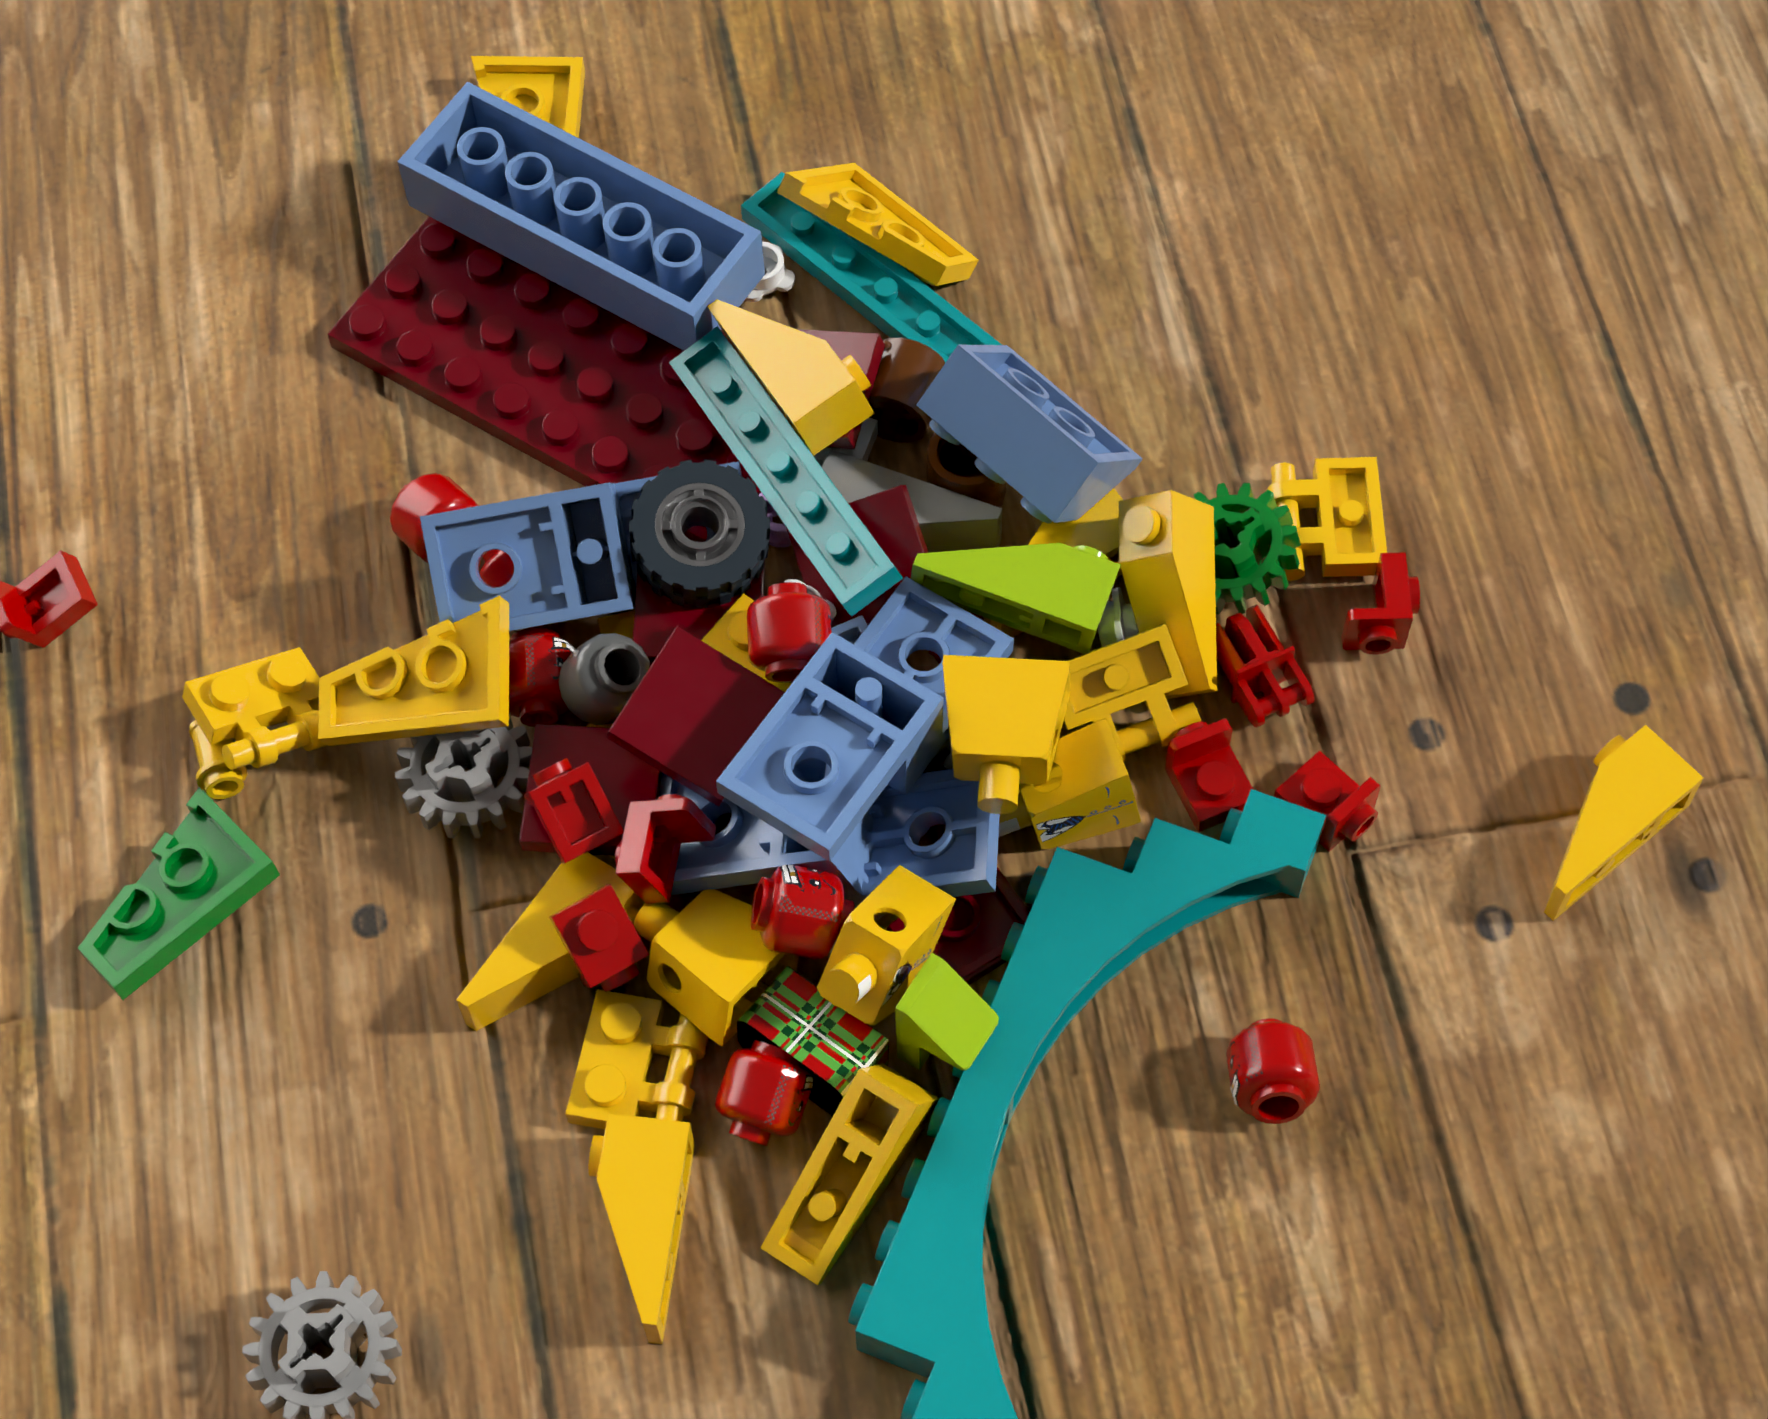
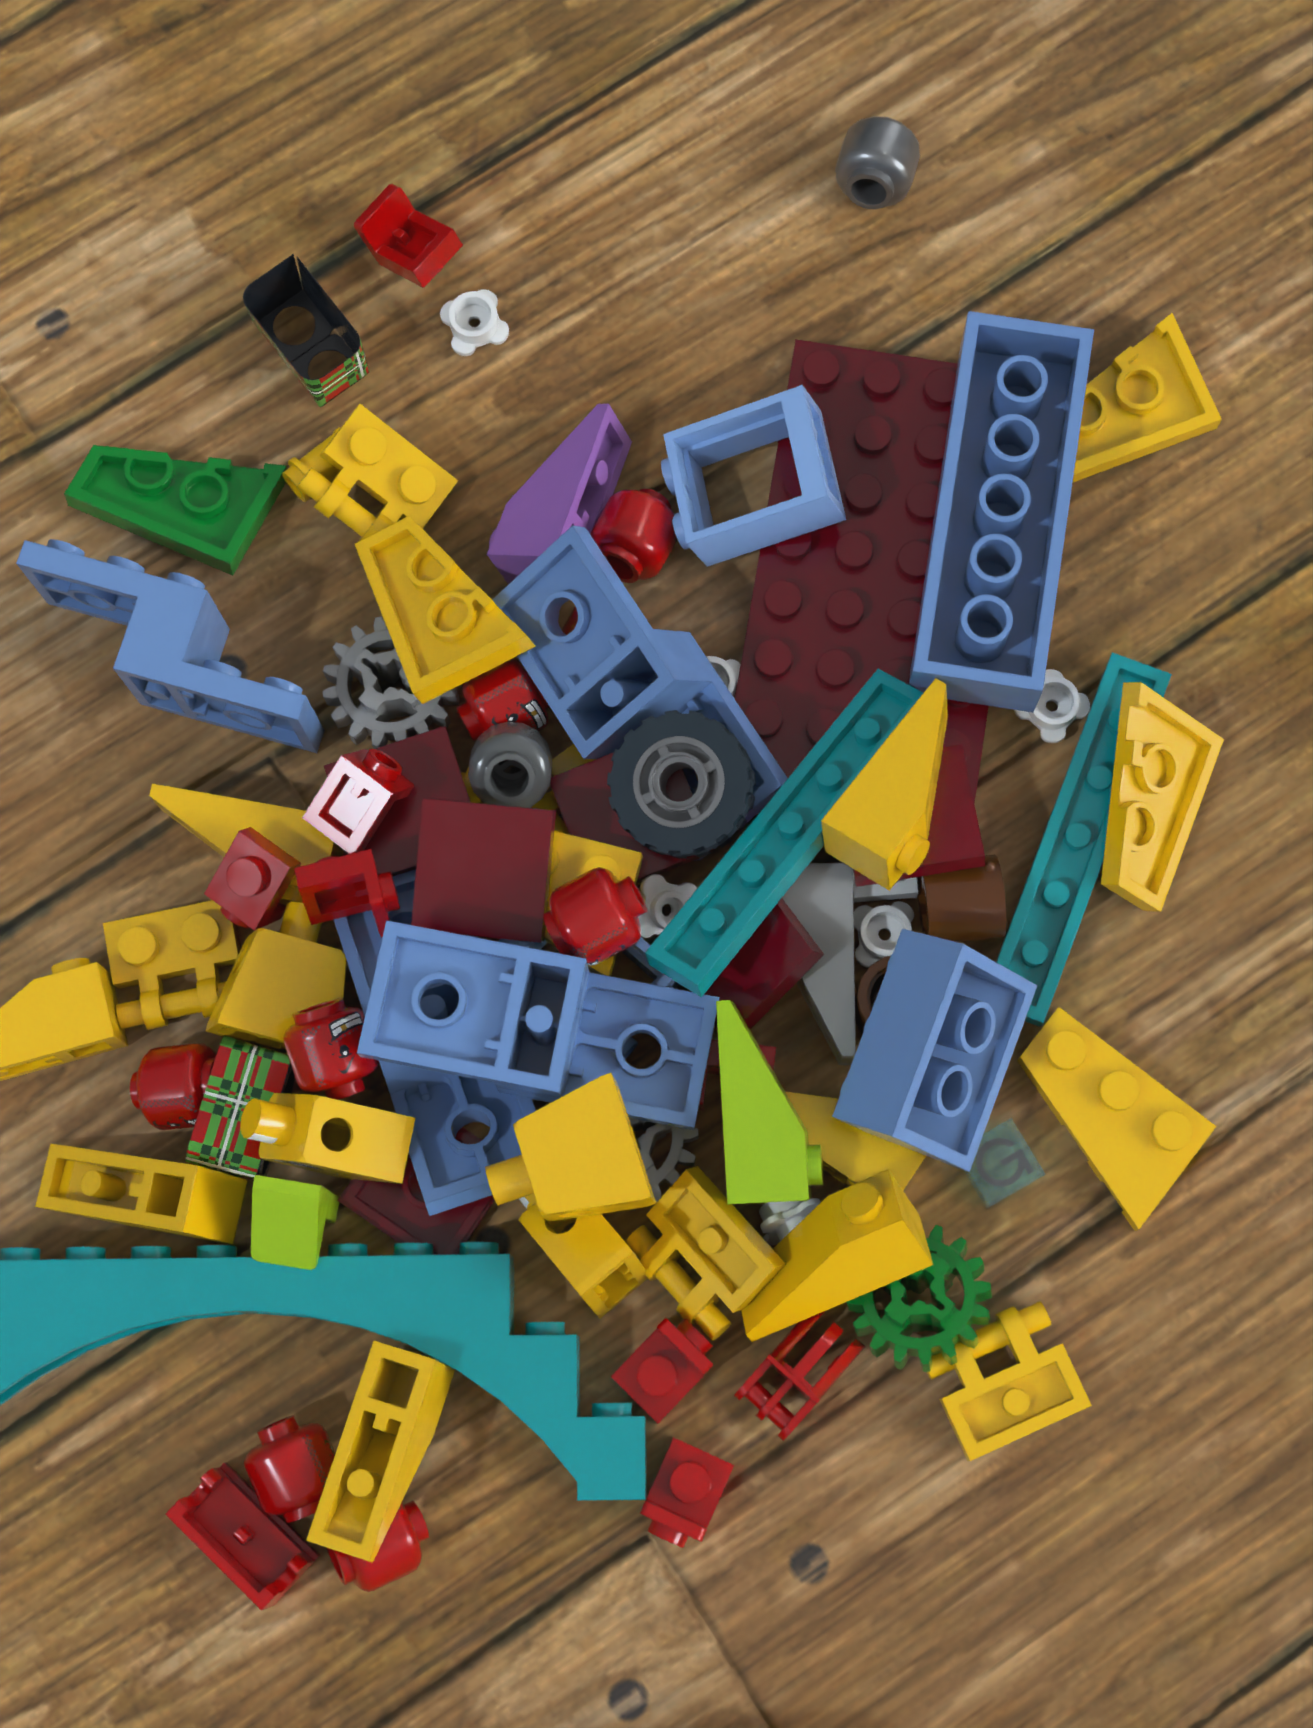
camera: 70 degrees right, 15 degrees up
red bracket [1341,552,1420,655] -> none
none -> medium blue bracket [16,539,325,753]
none -> red hinge [165,1462,320,1611]
none -> black piece [243,254,370,407]
none -> red head [244,1415,335,1523]
none -> yellow slope [306,1341,455,1562]
none -> white plate [440,289,509,356]
none -> medium lavender slope [487,404,632,584]
none -> light blue window [661,385,846,567]
none -> flat silver head [835,116,920,209]
none -> white plate [853,901,914,968]
none -> clear light blue tile [964,1118,1046,1209]
none -> yellow wing [1017,1007,1217,1231]

